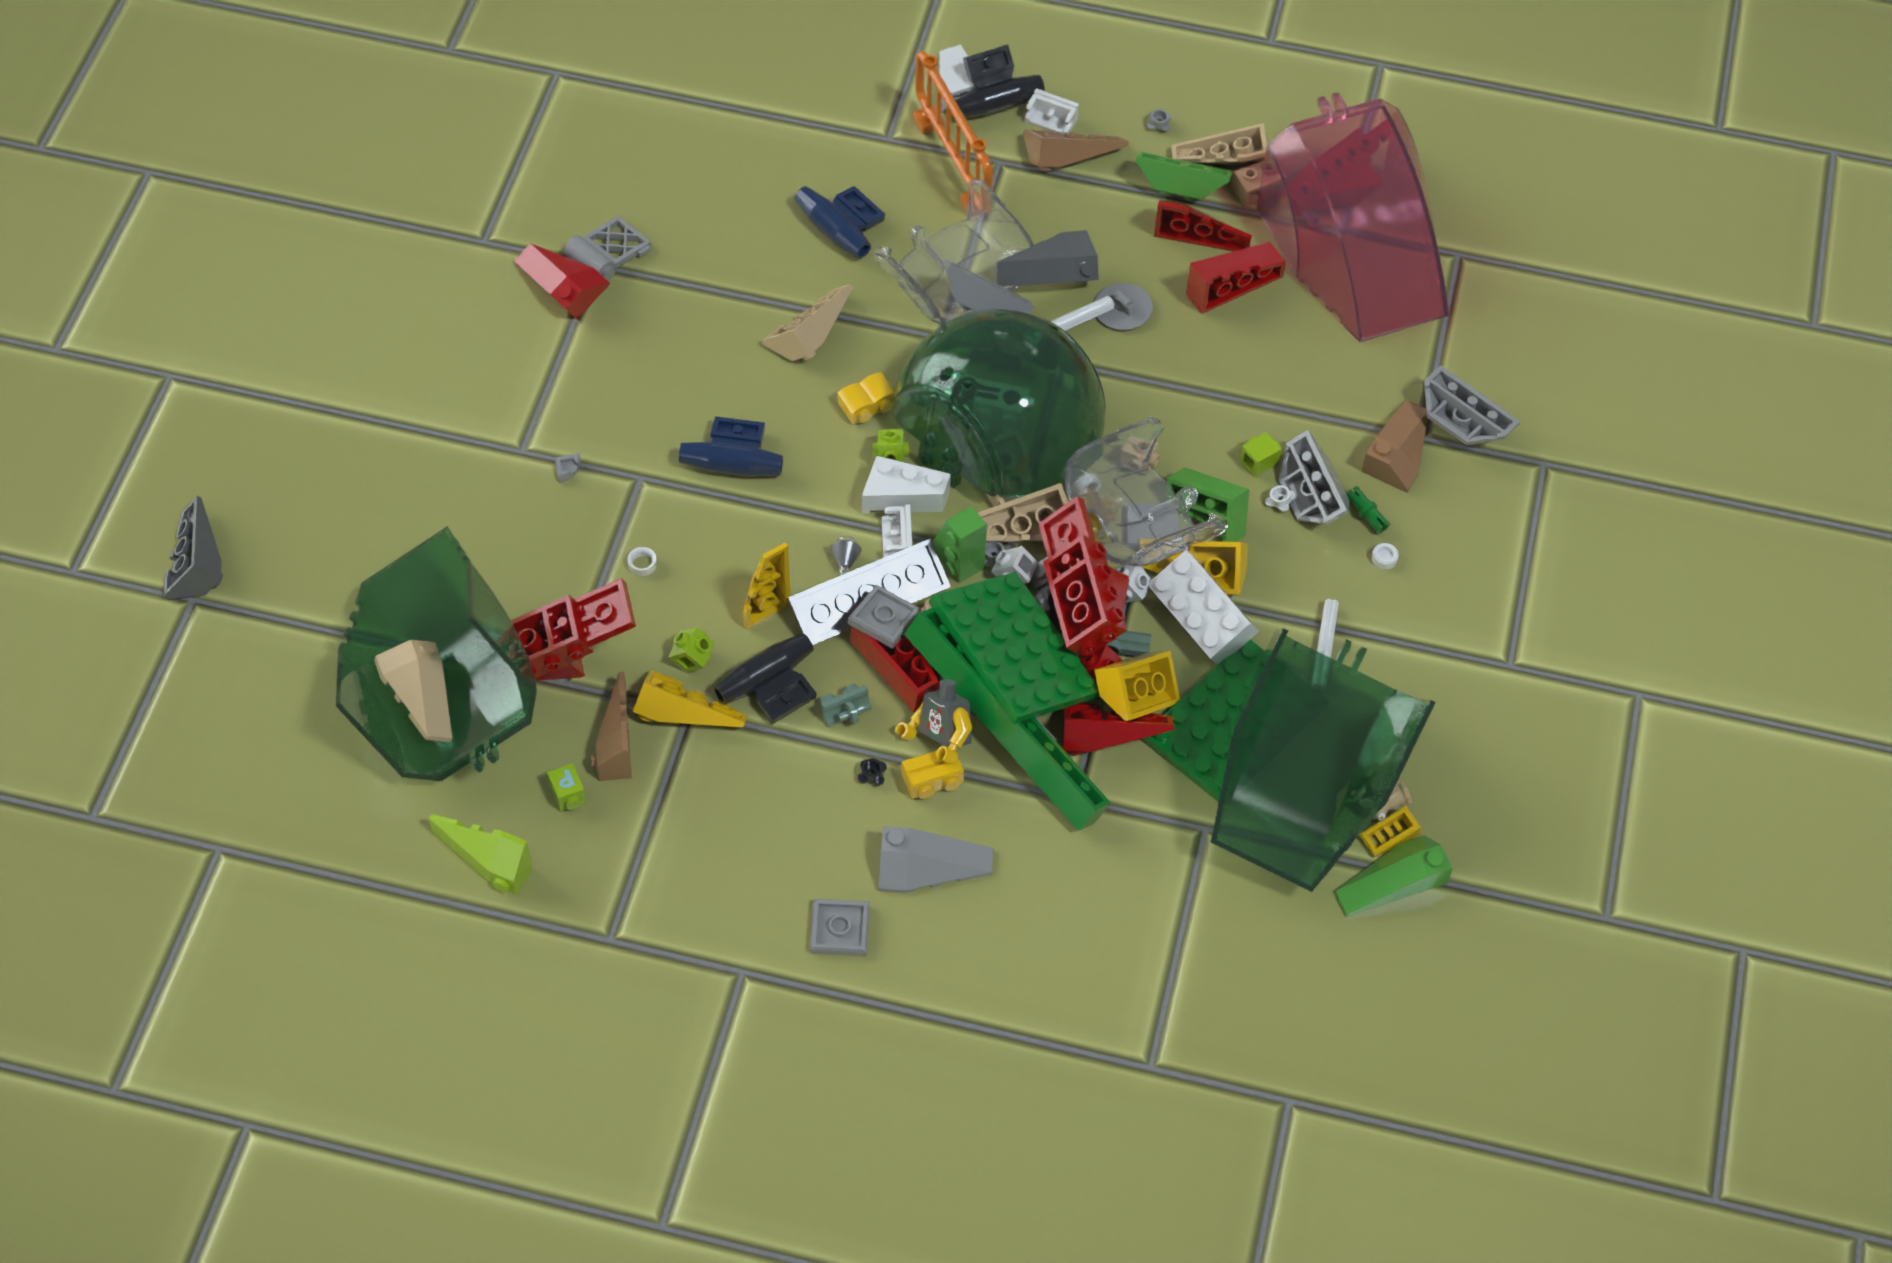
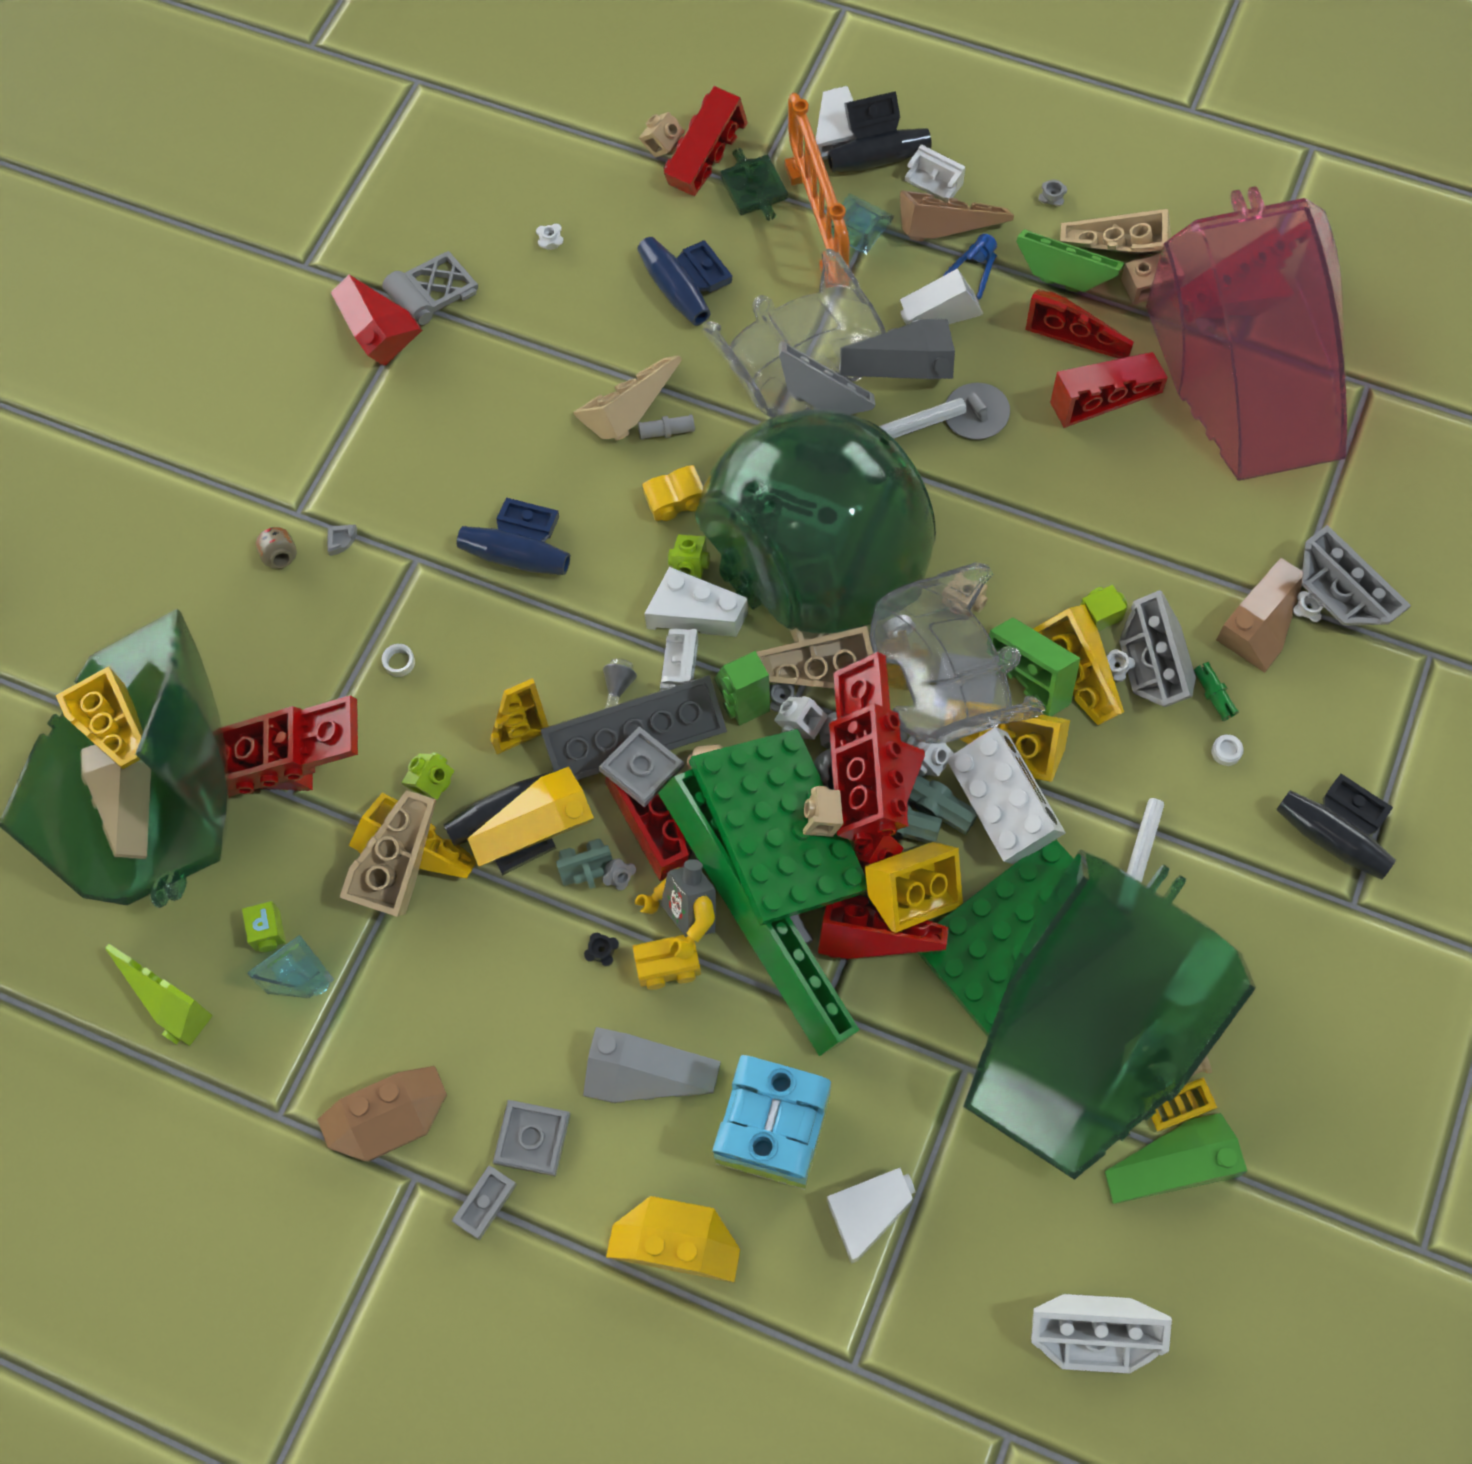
camera: 15 degrees right, 10 degrees up
medium nougat wedge [591,672,632,781] -> none
none -> yellow wedge [55,666,150,769]
none -> clear light blue slope [248,935,335,998]
none -> dark tan head [256,527,297,568]
none -> medium nougat wedge [317,1066,447,1162]
none -> tan wedge [339,790,436,917]
none -> light grey plate [451,1165,517,1240]
none -> yellow wedge [467,766,594,867]
none -> white plate [536,223,564,250]
none -> light grey plate [602,858,636,890]
none -> yellow wedge [606,1196,740,1283]
none -> tan brick [638,112,685,157]
none -> light grey pin [638,414,695,440]
none -> red wedge [664,86,748,196]
none -> medium azure piece [712,1055,831,1190]
none -> clear green plate [720,148,788,221]
none -> tan brick [803,786,843,837]
none -> white slope [827,1168,915,1264]
none -> clear light blue slope [831,193,894,254]
none -> white slope [900,269,983,325]
none -> sand green piece [908,775,978,835]
none -> blue plant [943,234,997,299]
none -> white wedge [1031,1294,1172,1373]
none -> yellow wedge [1033,604,1124,725]
none -> black plate [1276,773,1396,880]
none -> white plate [1293,591,1324,622]

